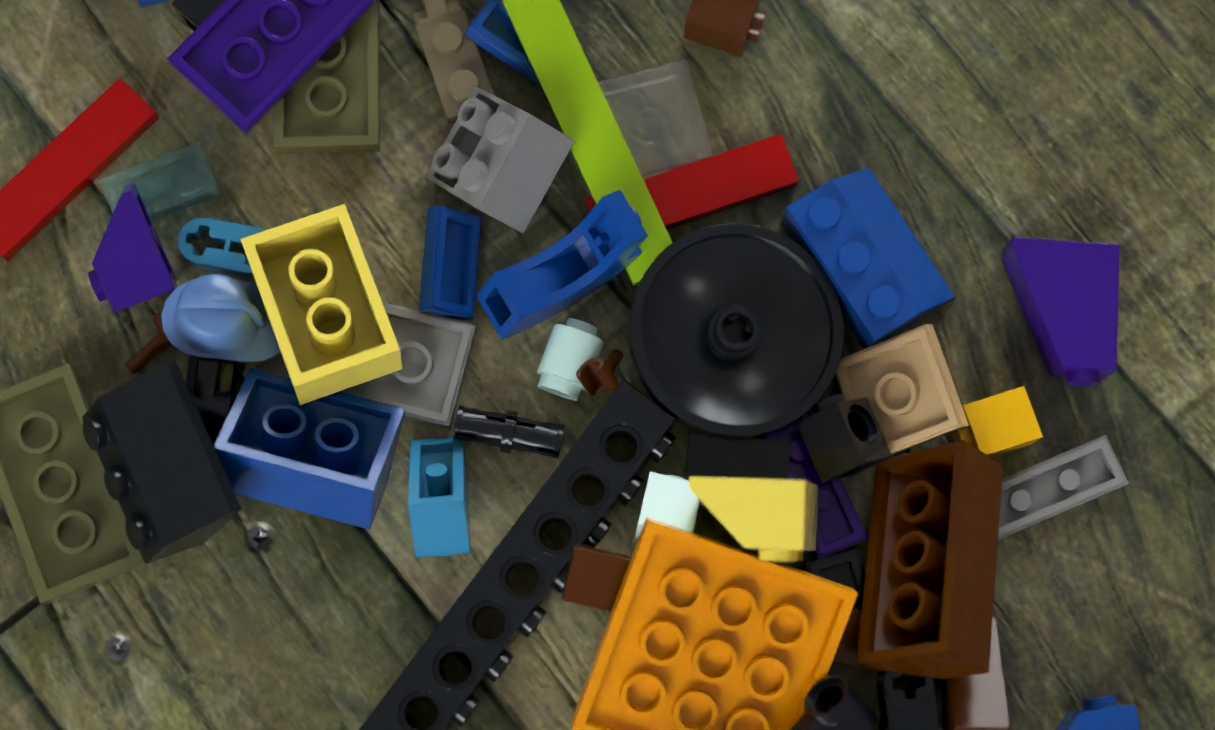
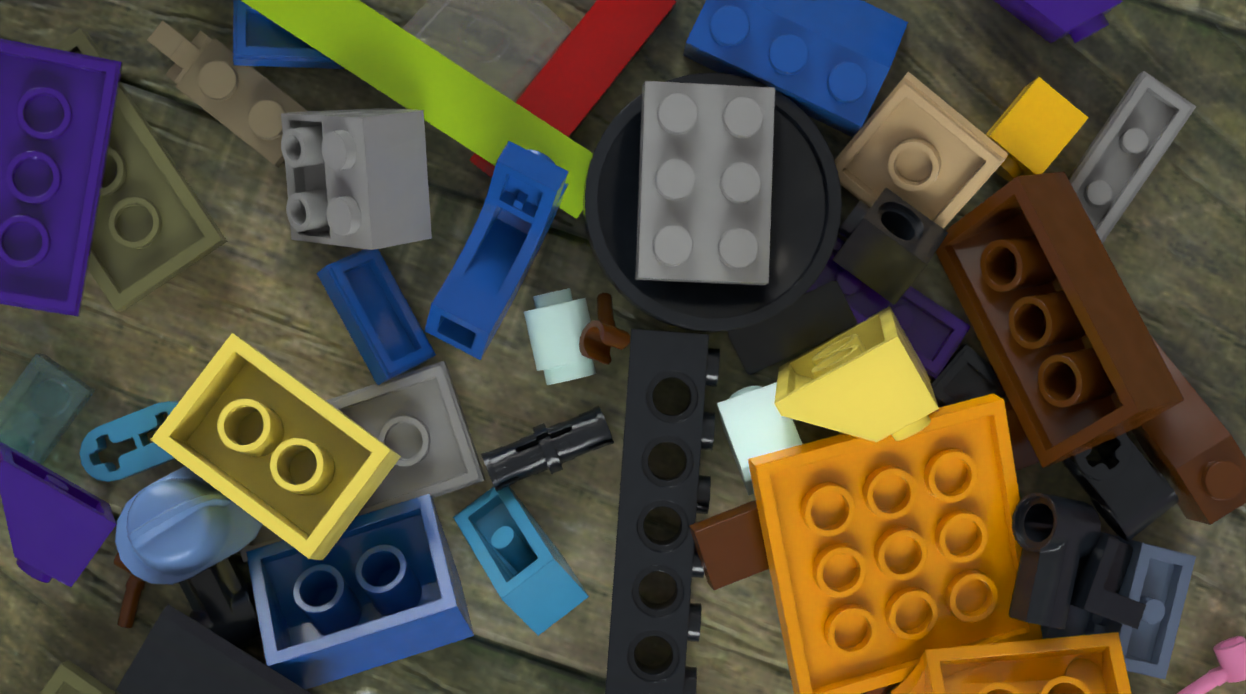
camera: 30 degrees left, 10 degrees up
none -> light grey plate [635,81,775,285]

